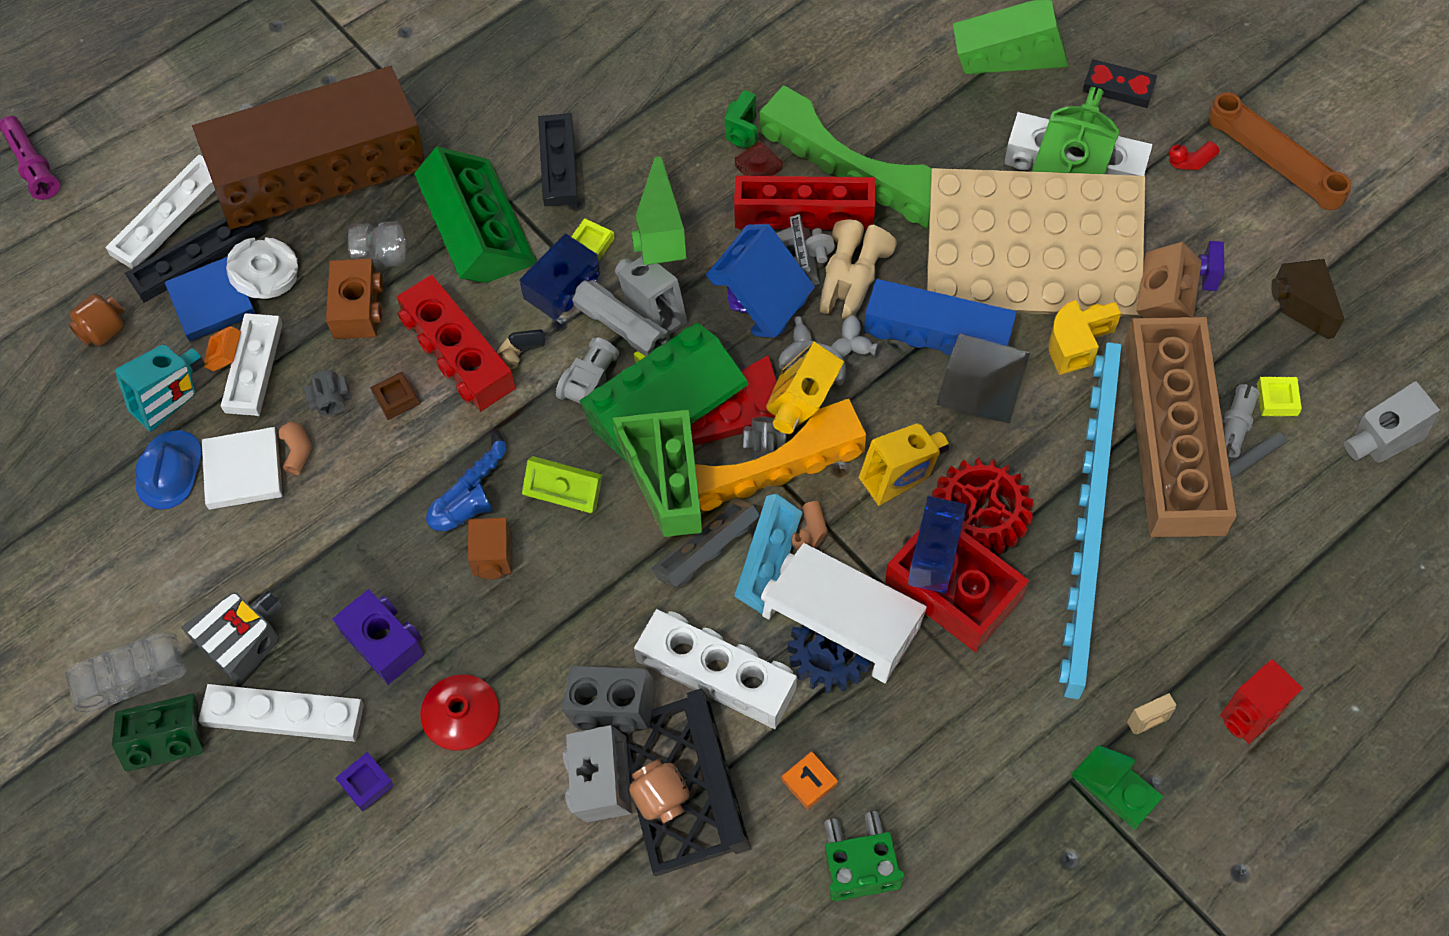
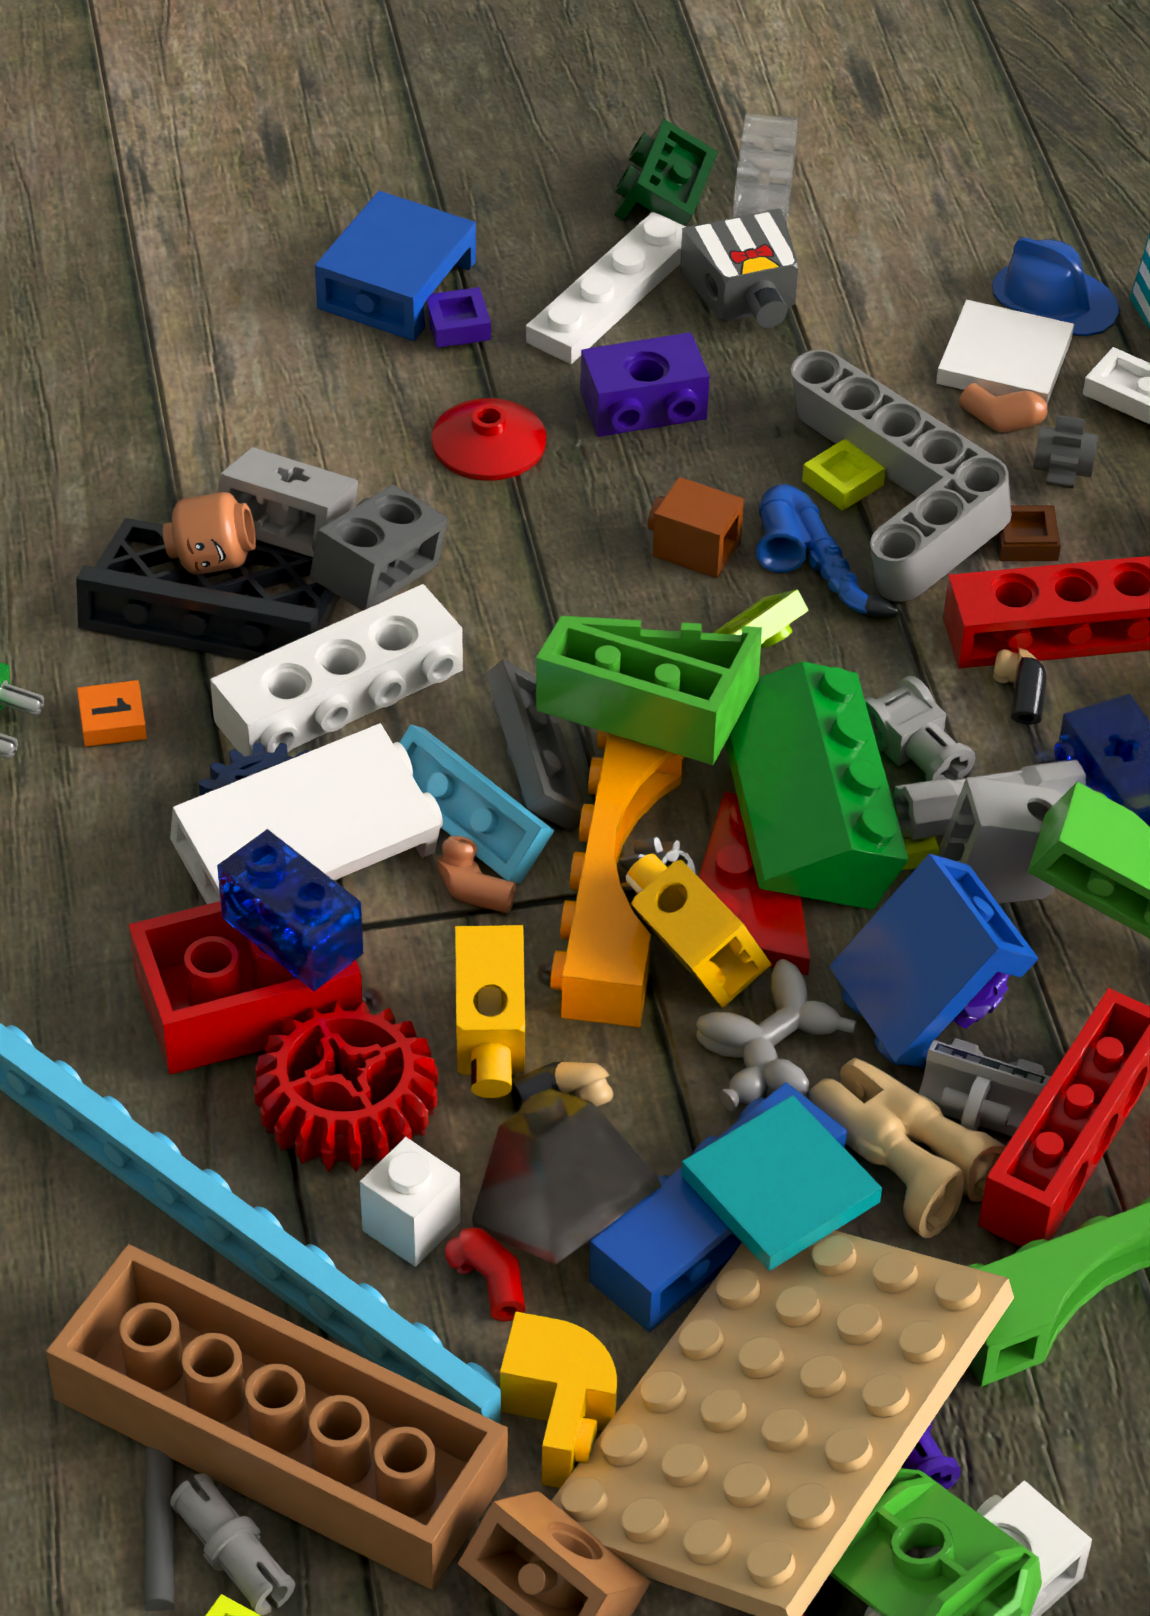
camera: 115 degrees right, 15 degrees down
none -> blue panel [315,191,476,341]
none -> white brick [360,1137,461,1267]
none -> red arm [445,1227,526,1322]
none -> tan arm [510,1062,613,1112]
none -> teal tile [681,1095,882,1271]
none -> light grey beam [791,350,1012,602]
none -> neon yellow tile [802,439,886,511]

